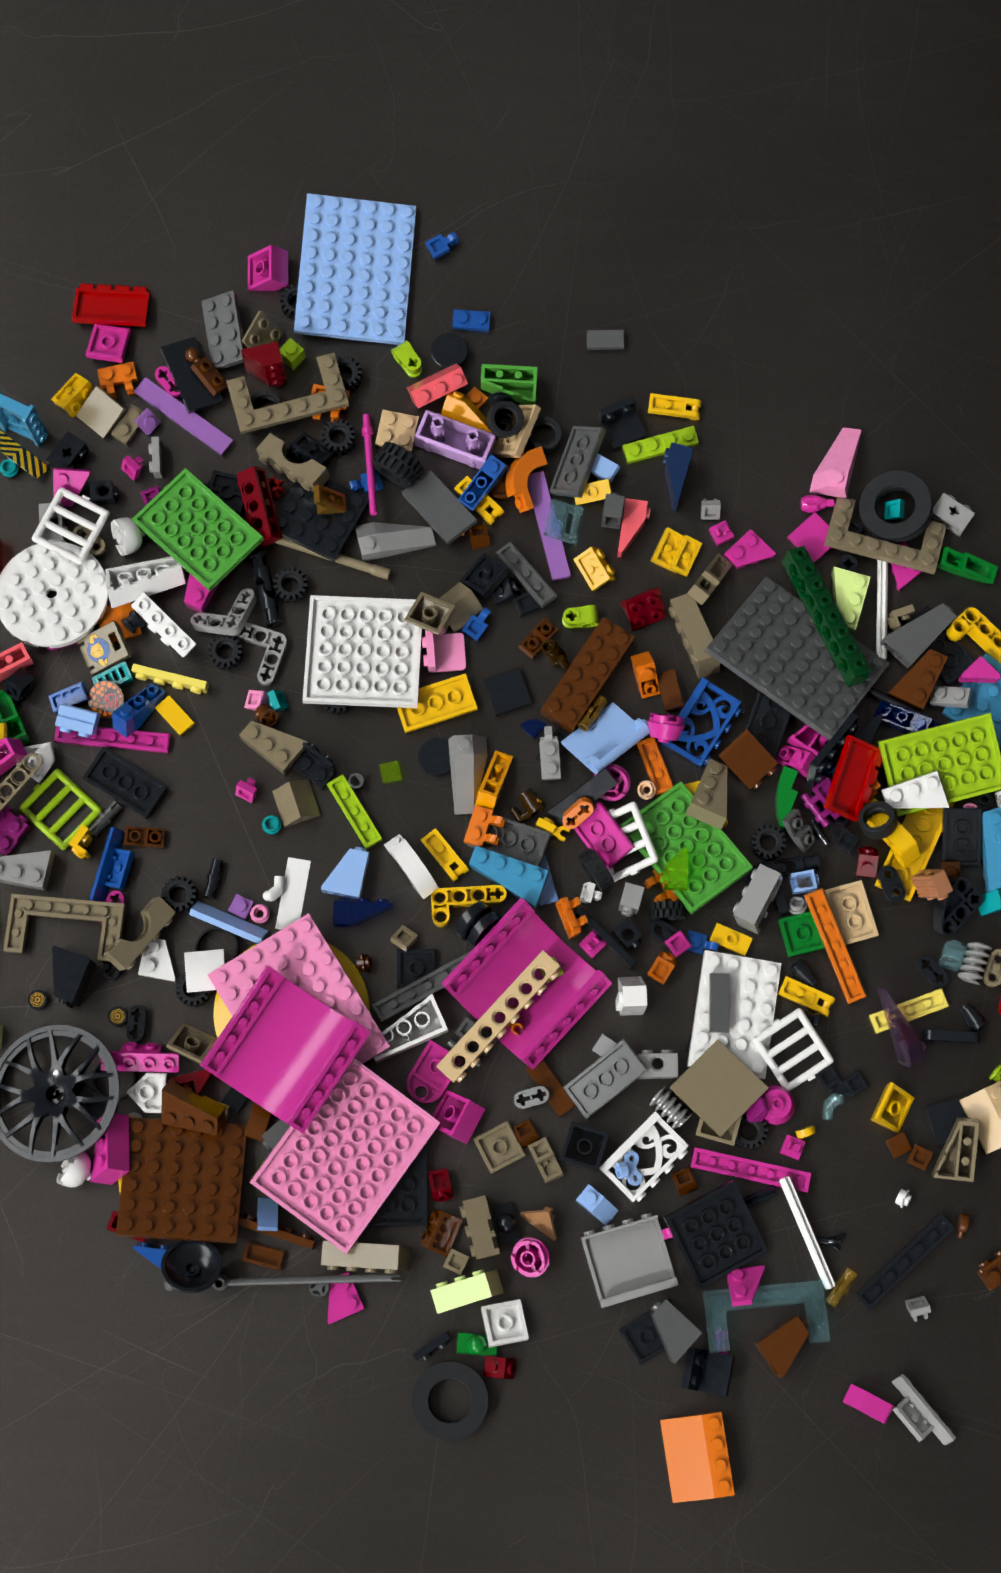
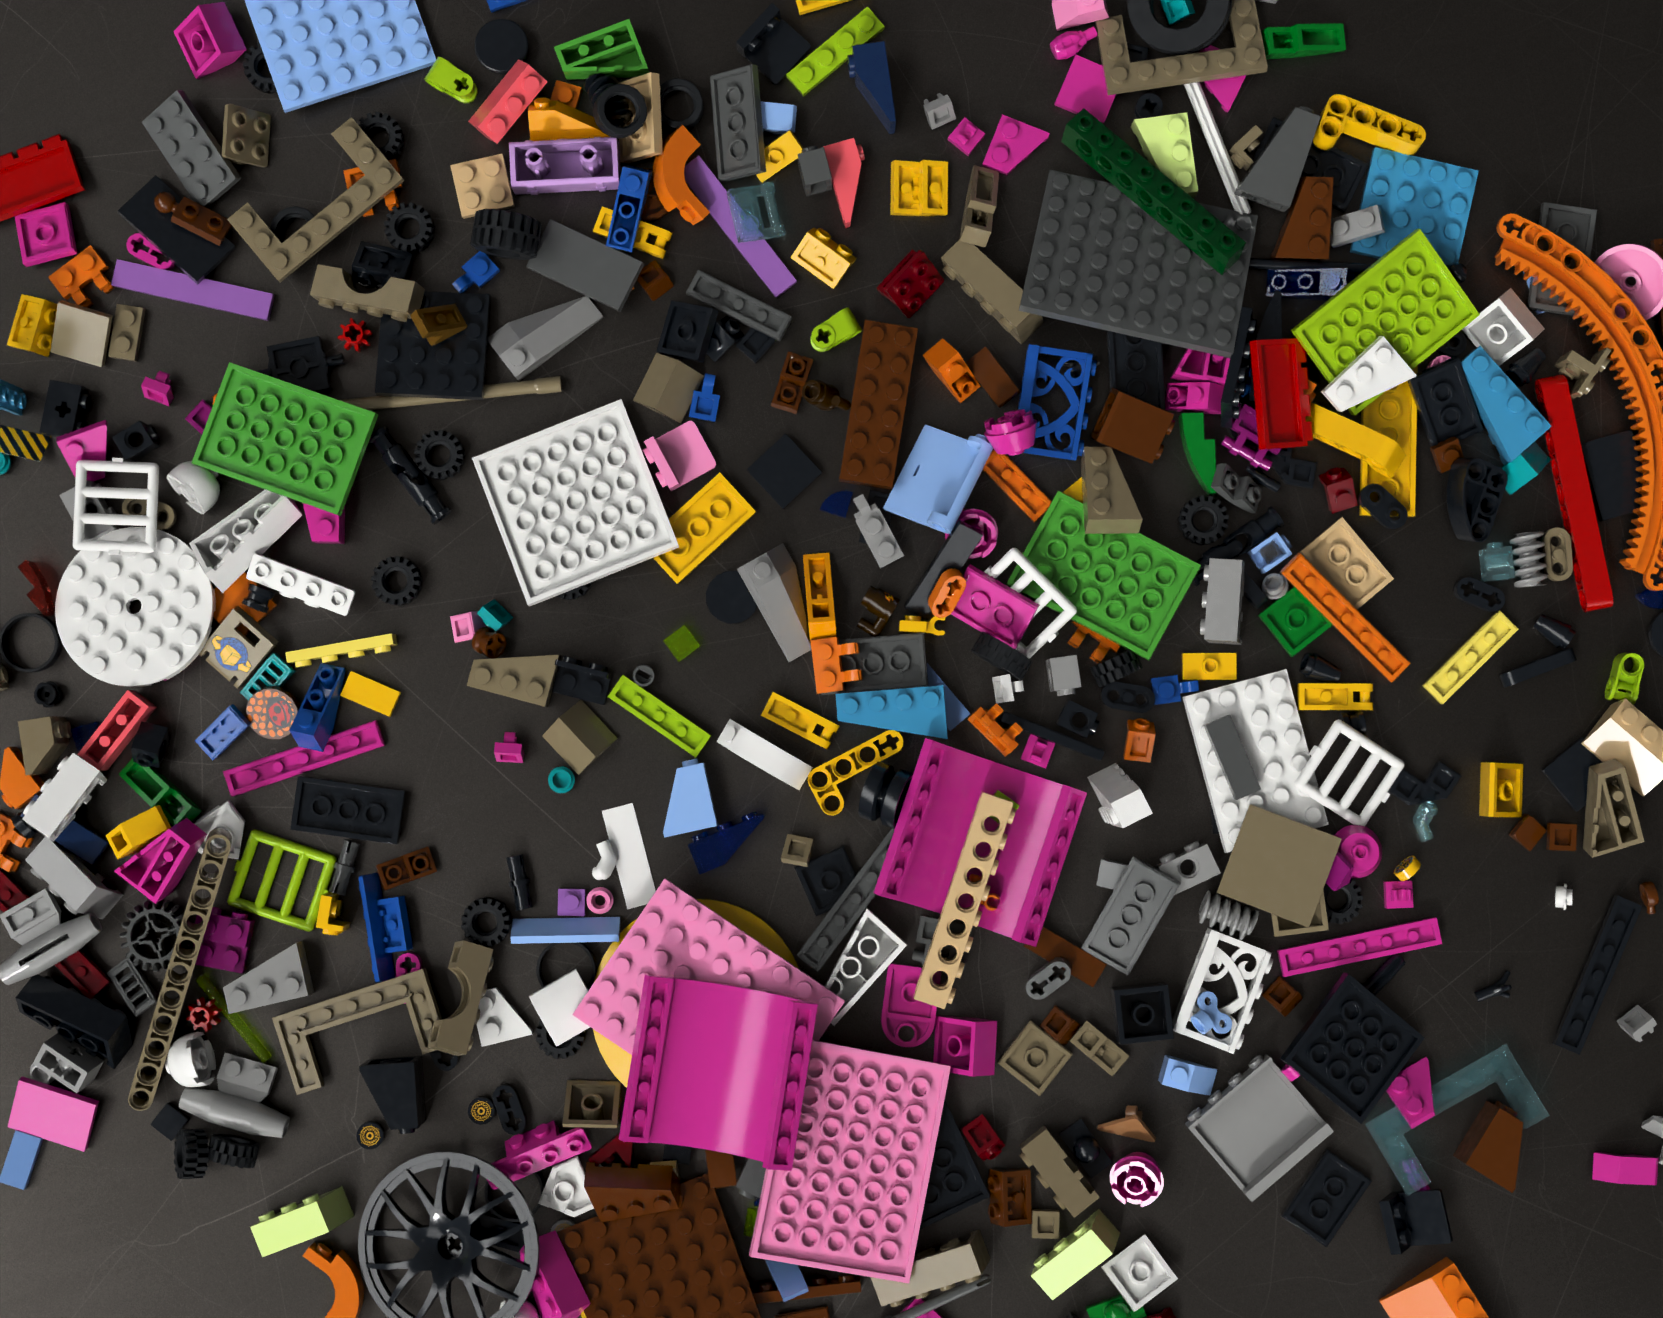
camera: 25 degrees left, 10 degrees up
light blue brick [55,703,101,738] -> none
medium lavender plate [134,408,161,435] -> none
light grey plate [148,437,163,479] -> none
light grey beam [190,588,257,636] -> none
light grey beam [236,622,287,686] -> none
dark red brick [237,466,283,546] -> none
dark red slope [241,341,287,387] -> none
lime brick [279,338,306,371] -> none
reddish brown plate [356,953,372,973] -> none
dark pink bar [362,414,377,516] -> none
dark tan slope [404,592,455,635] -> none
pearl gold pin [577,695,608,732] -> none
light nougat plate [637,780,656,800] -> none
dark grey slope [650,1299,702,1363] -> none
clear neon green slope [660,847,688,891] -> none
dark pink tile [664,930,692,958] -> none
white axle [779,1176,836,1289] -> none
clear yellow pin [825,1268,857,1308] -> none
black tyre [858,801,897,839] -> none
clear purple wedge [877,987,926,1067] -> none
nougat brick [910,869,953,900] -> none
dark pink slope [959,656,1000,683] -> none

